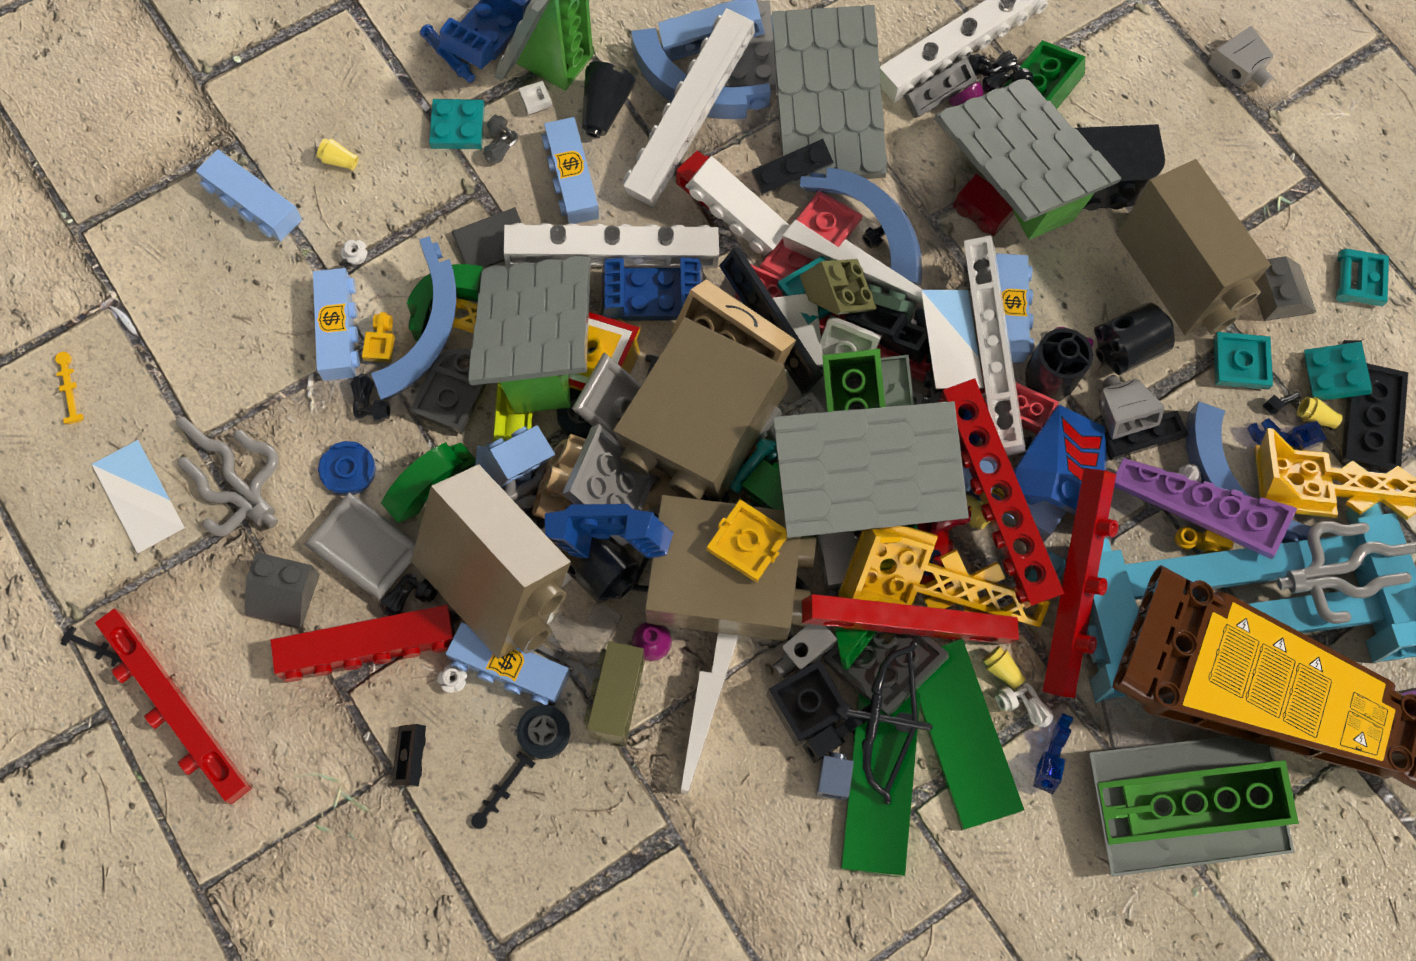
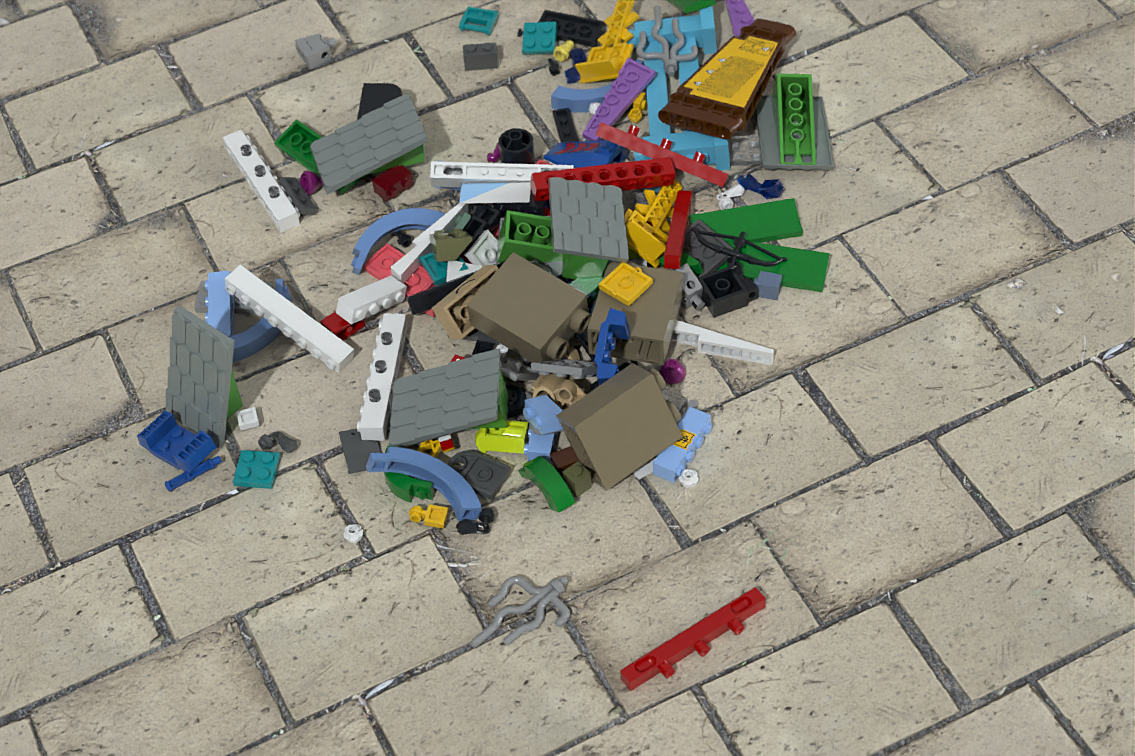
camera: 75 degrees left, 20 degrees down
yellow piece [55,352,84,424] -> none
black piece [60,626,123,667] -> none
sticker [91,440,185,554] -> none
light blue brick [196,149,302,242] -> none
dark grey slope [244,552,320,629] -> none
red brick [270,605,455,682] -> none
light grey piece [304,492,416,601] -> none
light blue brick [313,268,360,381] -> none
light yellow cone [317,139,359,171] -> none
blue tile [318,441,376,496] -> none
black piece [380,574,438,616] -> none
black plate [391,724,426,788] -> none
black piece [471,751,536,829] -> none
black wheel [517,705,571,759] -> none
light blue brick [541,117,599,224] -> none
black cone [582,61,635,138] -> none
olive brick [584,641,645,746] -> none
blue plate [602,258,703,321] -> none
black plate [751,139,834,196] -> none
light grey piece [771,5,887,185] -> none
black piece [968,50,1017,76] -> none
black piece [982,64,1034,93] -> none
light yellow cone [983,646,1026,690] -> none
black cylinder [1094,302,1175,375] -> none
light grey torso [1099,375,1165,439] -> none
dark tan brick [1117,159,1271,335] -> none
teal plate [1213,332,1273,390] -> none

